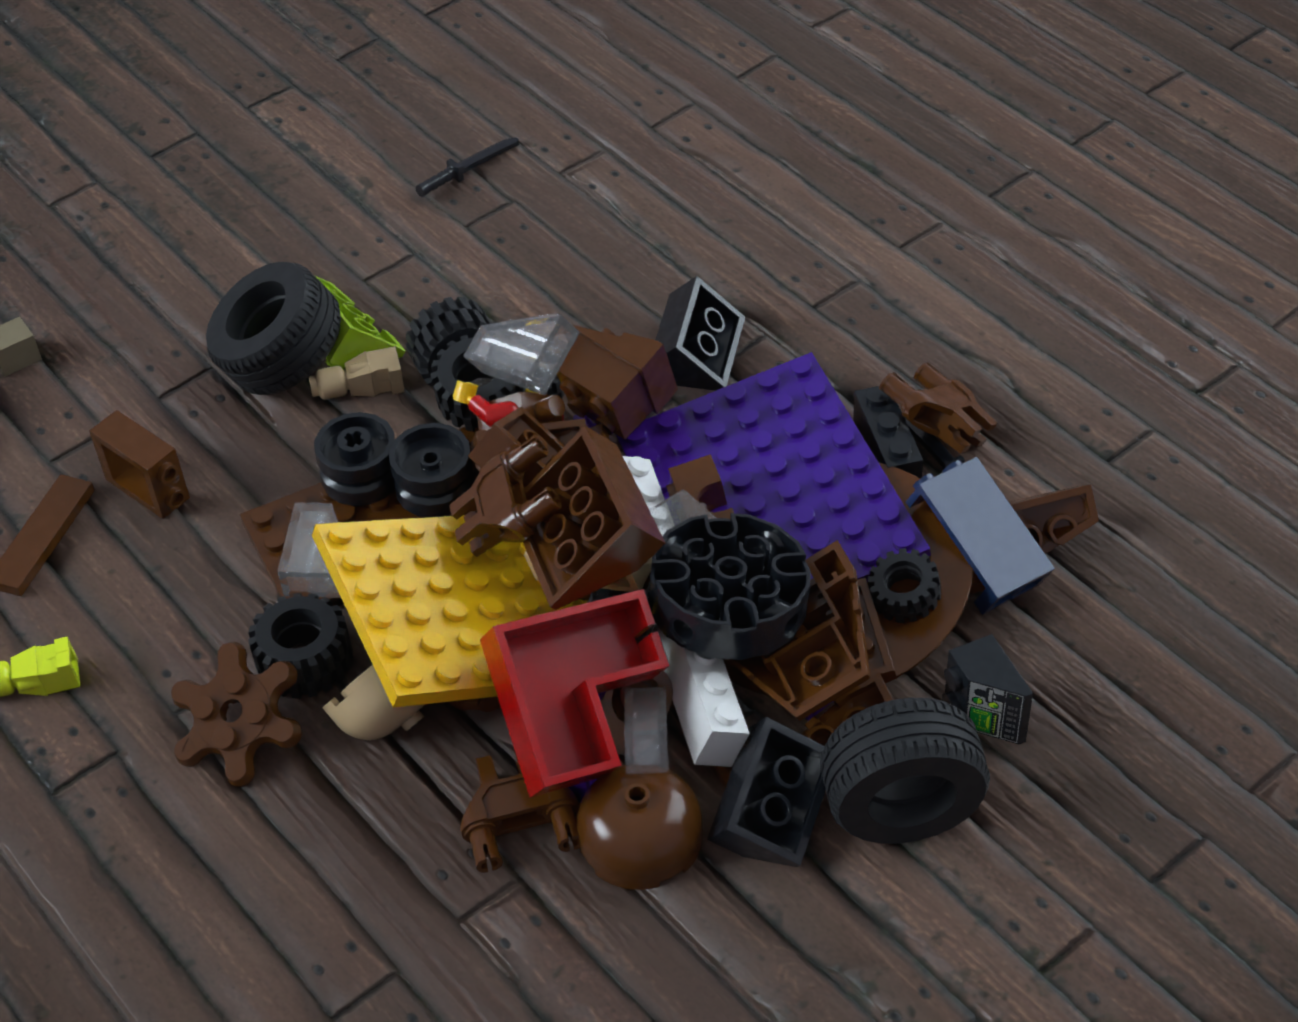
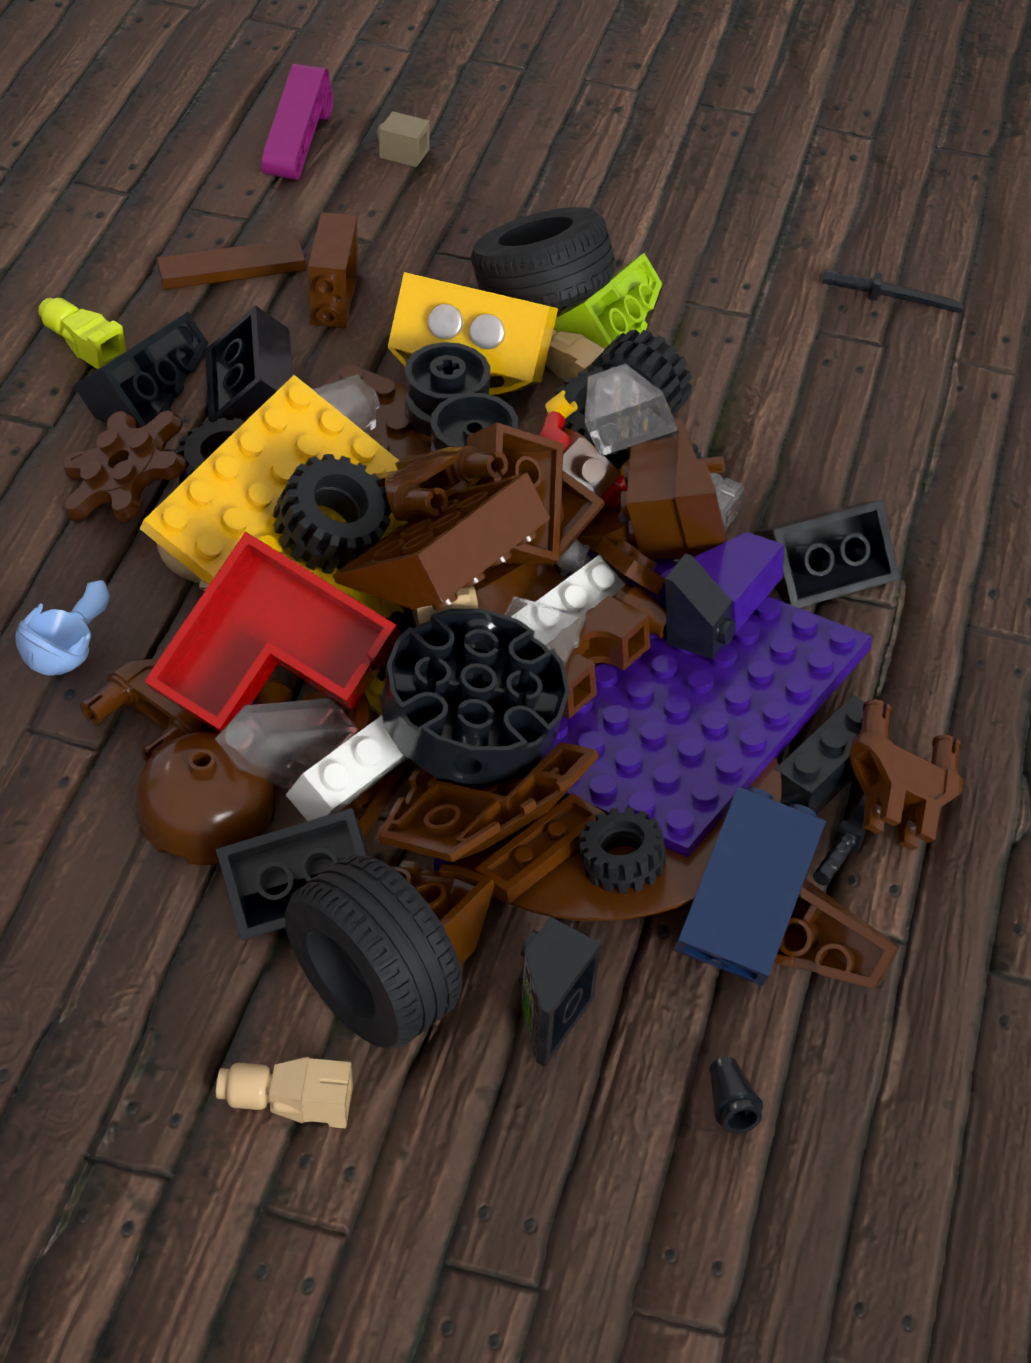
camera: 50 degrees right, 0 degrees up
none -> light blue piece [15,580,110,675]
none -> black wedge [73,312,208,428]
none -> black slope [205,305,293,423]
none -> tan piece [216,1057,353,1128]
none -> black tyre [273,454,392,574]
none -> yellow piece [388,272,558,396]
none -> reddish brown plate [595,537,665,597]
none -> reddish brown cone [614,584,667,639]
none -> dark purple slope [661,532,784,634]
none -> black slope [665,554,736,659]
none -> black cone [709,1057,763,1134]

